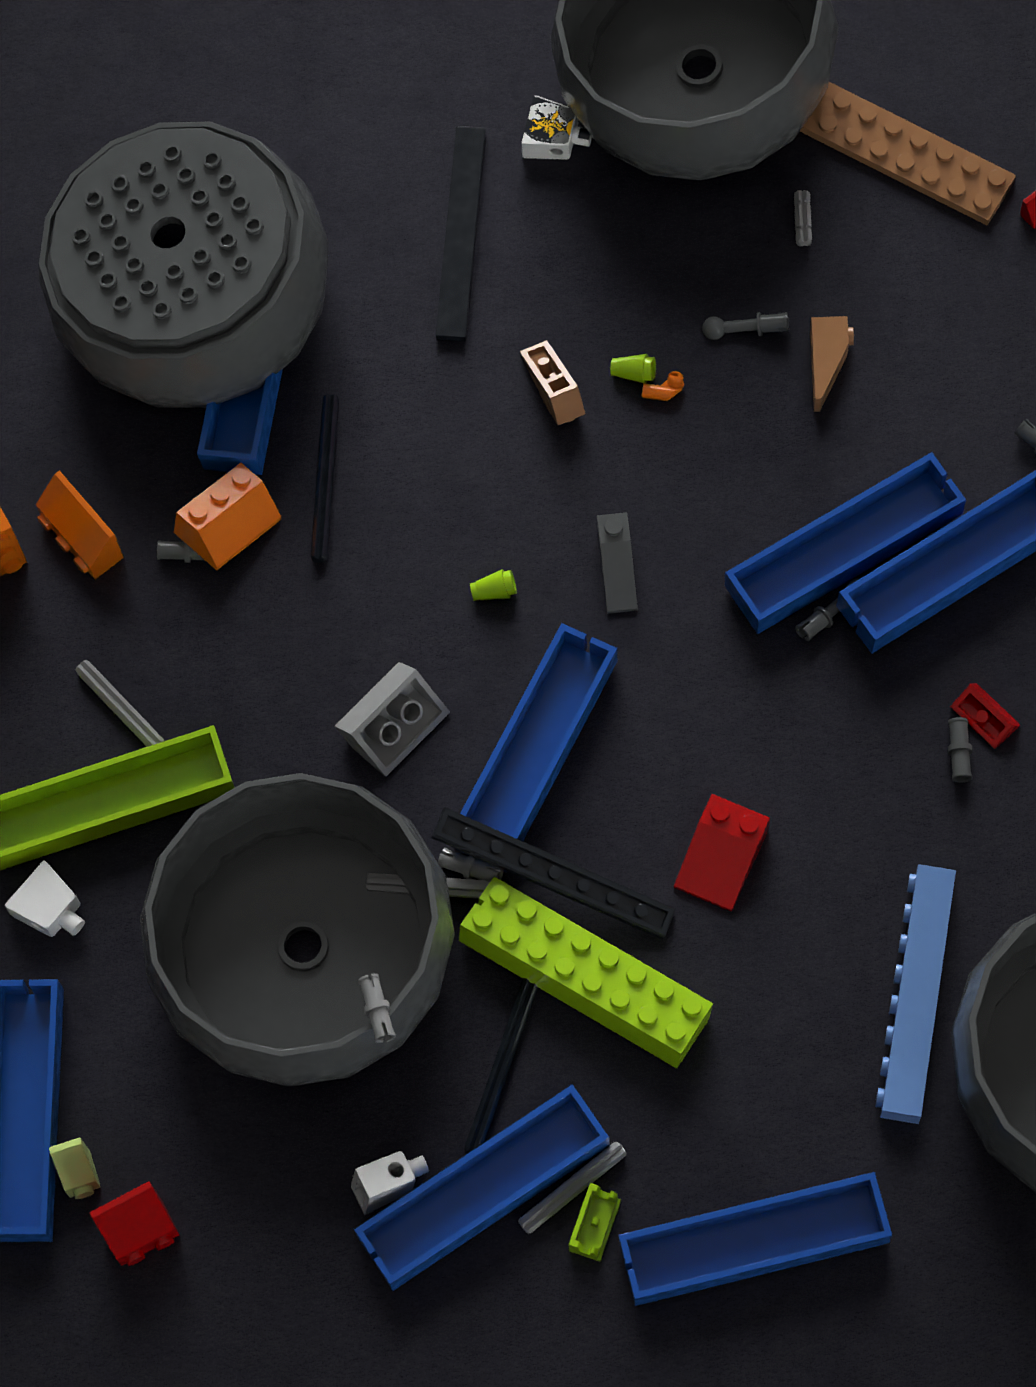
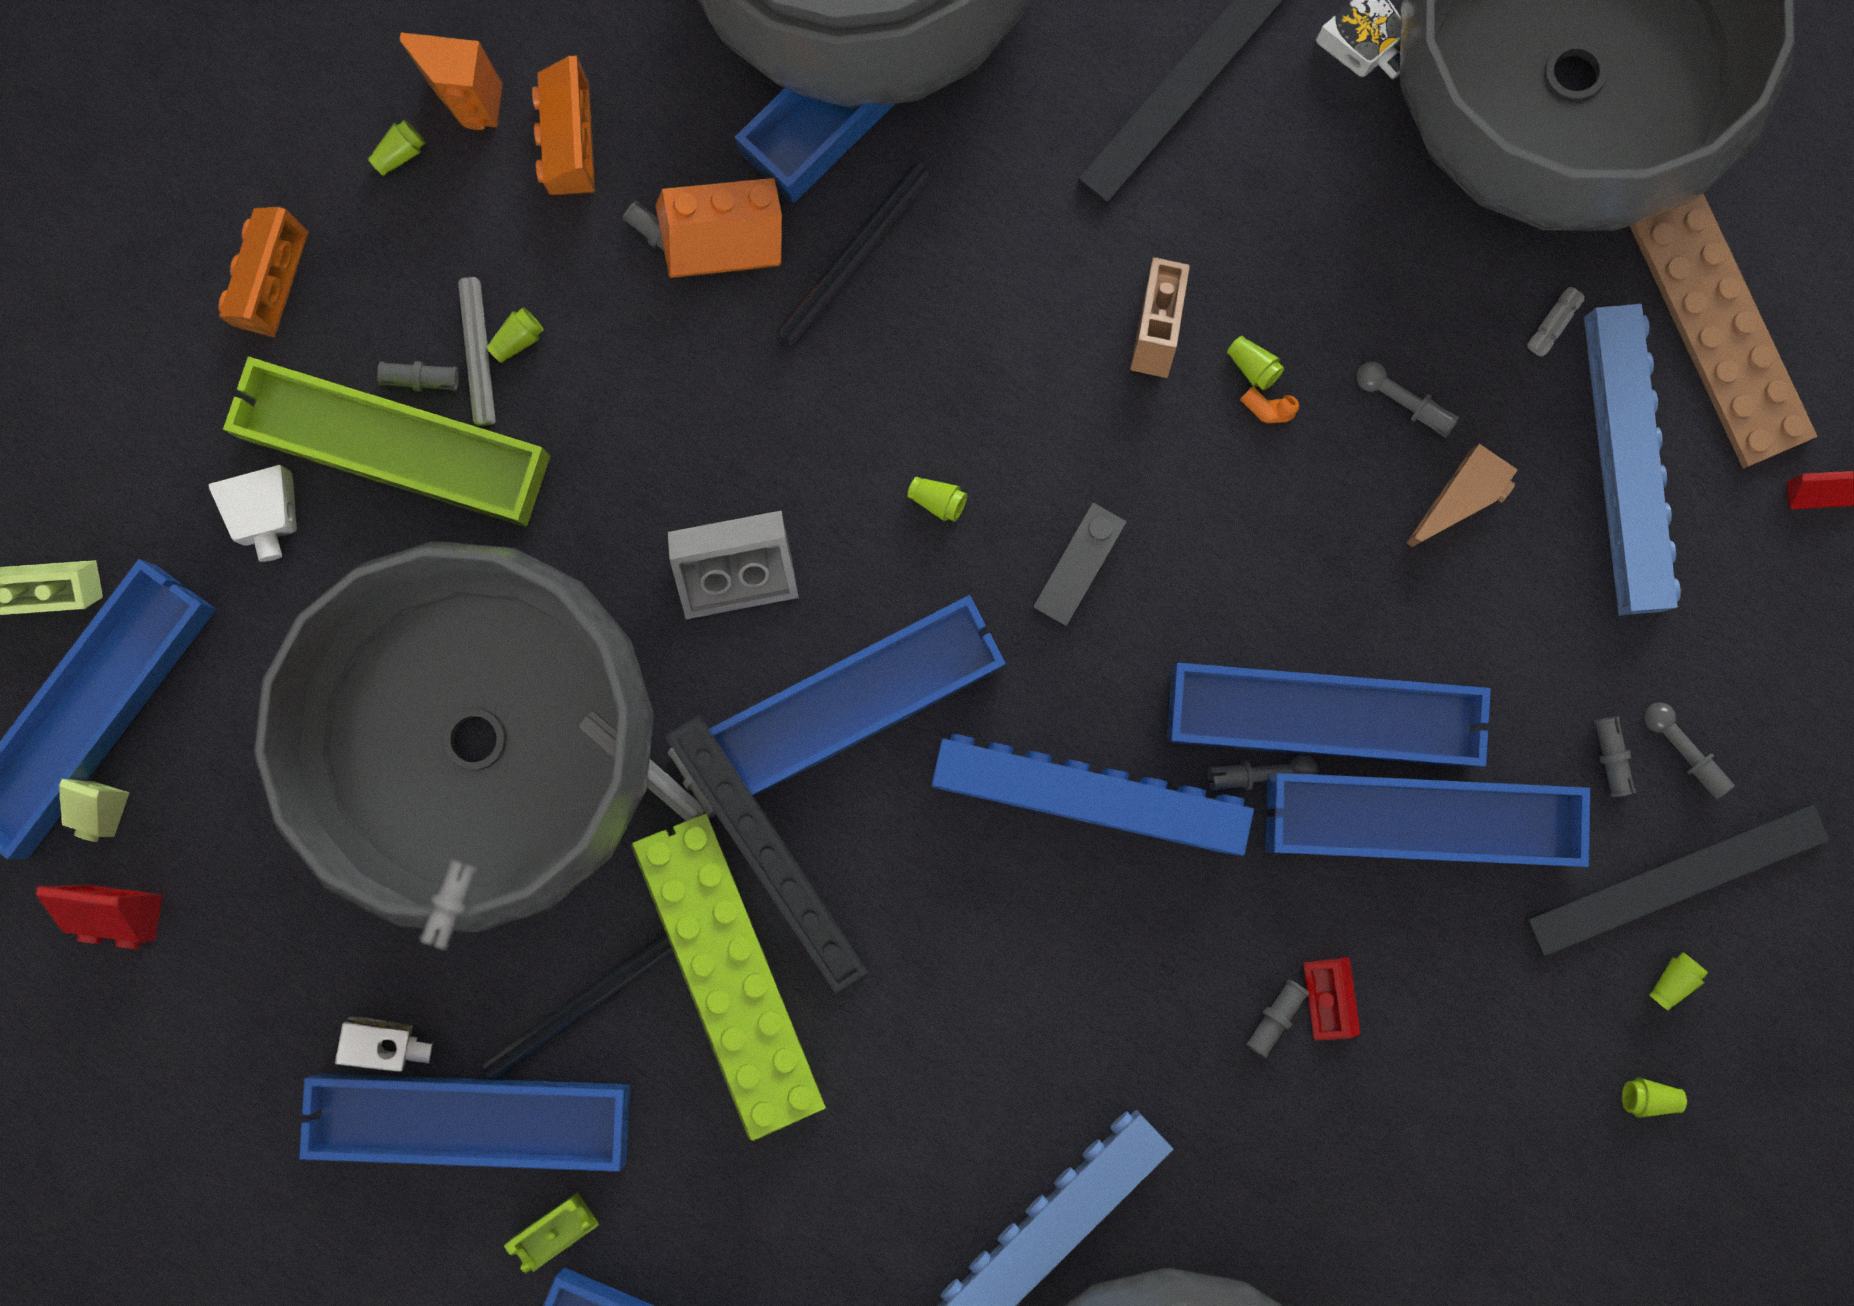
camera: 30 degrees right, 15 degrees up
light grey axle [518,1142,627,1233] -> none
red slope [674,794,770,912] -> none
none -> dark grey pin [377,361,459,392]
none -> lime cone [486,307,544,363]
none -> blue piece [932,734,1254,856]
none -> medium blue brick [1584,304,1681,615]

